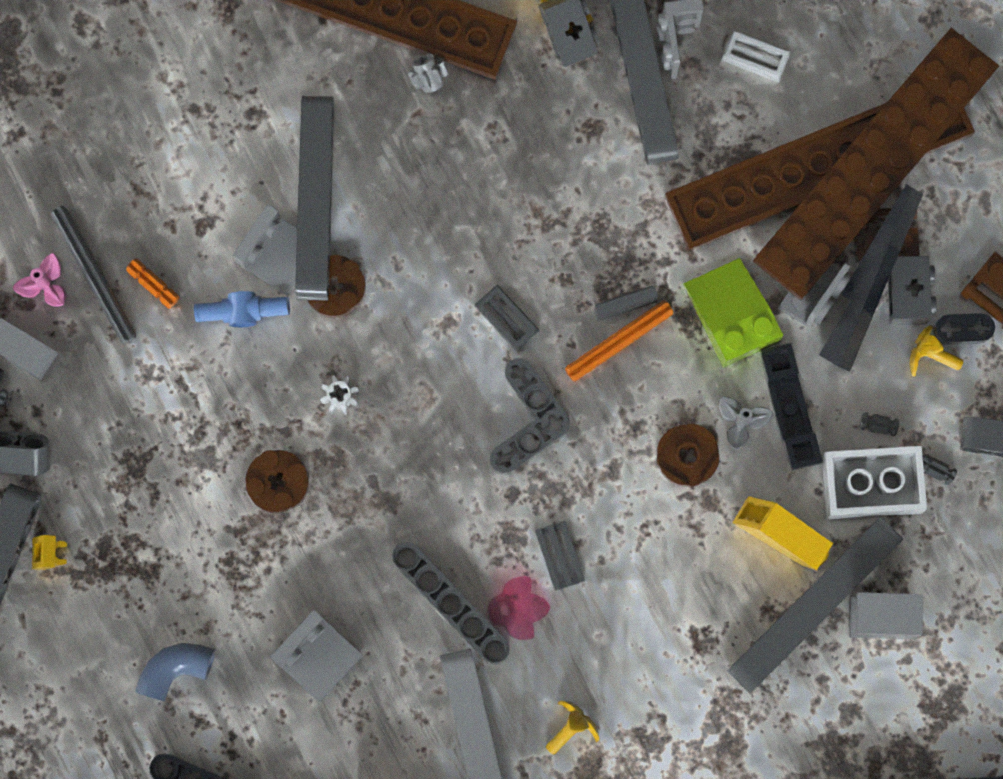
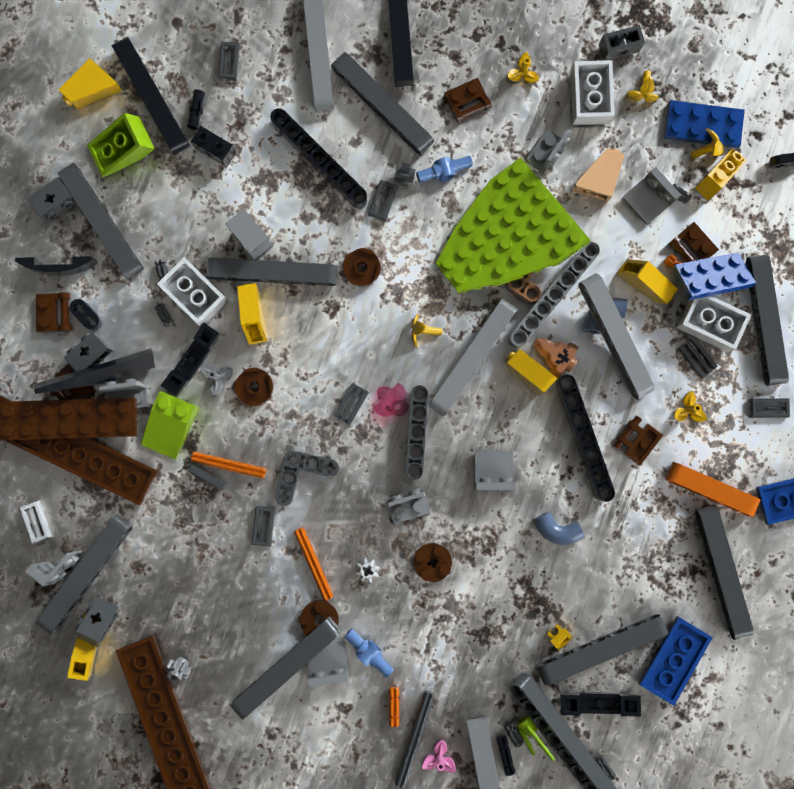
camera: 135 degrees left, 5 degrees up
yellow plant [909,325,964,376] -> none
none -> orange axle [294,527,333,601]
none -> reddish brown plate [343,248,381,287]
none -> light grey bracket [387,488,430,524]

